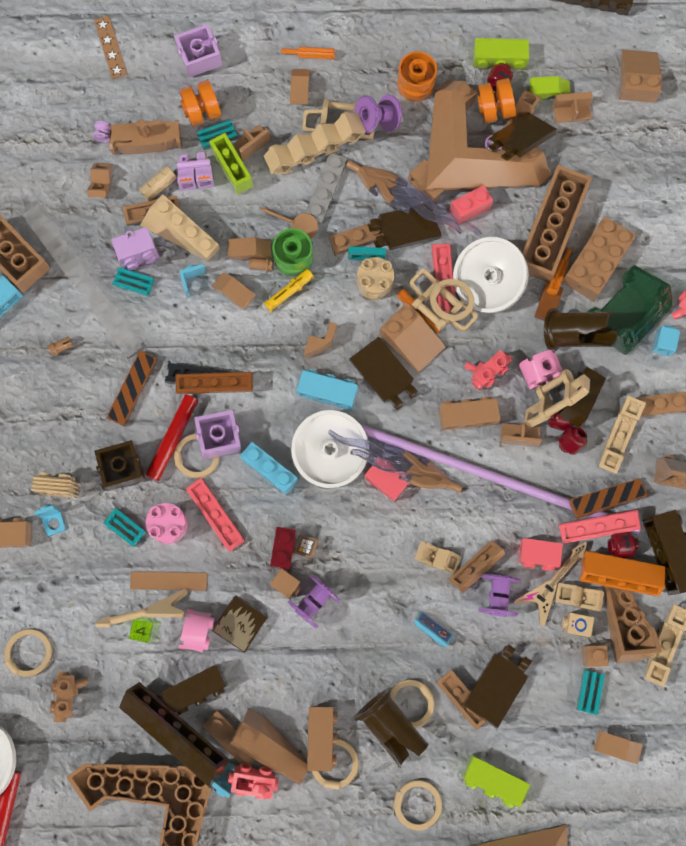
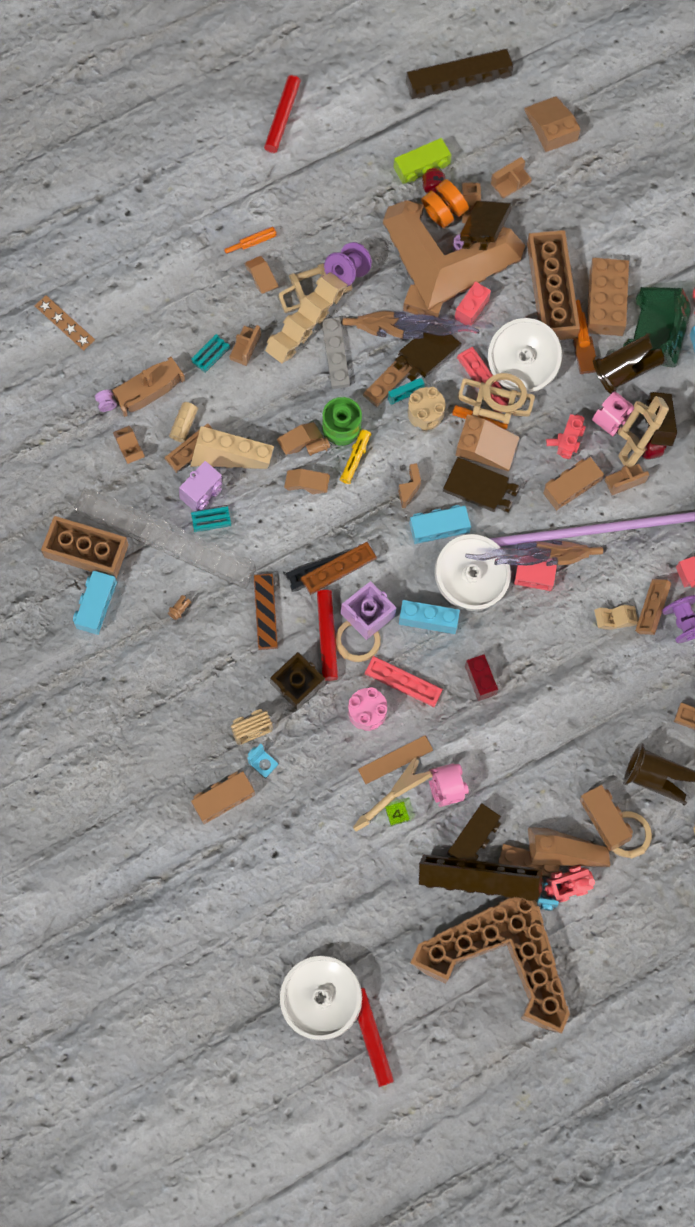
camera: 30 degrees left, 5 degrees down
tan piece [4,629,52,677] -> none
medium nougat brick [50,672,89,722] -> none
teal tile [103,508,146,547] -> none
lavender brick [174,24,223,77] -> none
lavender hips [177,152,215,191] -> none
orange wheel [179,80,222,127] -> none
medium azure bracket [179,264,206,297] -> none
lime brick [209,133,253,195] -> none
slope [212,595,269,653] -> none
medium nougat piece [262,208,318,239] -> none
medium nougat brick [269,568,302,599] -> none
medium lavender hose [287,575,341,628] -> none
slope [294,534,319,559] -> none
tan piece [390,679,434,728] -> none
orange wheel [397,51,437,102] -> none
slope [413,612,452,647] -> none
lime slope [529,76,570,101] -> none
dark red head [558,426,587,455] -> none

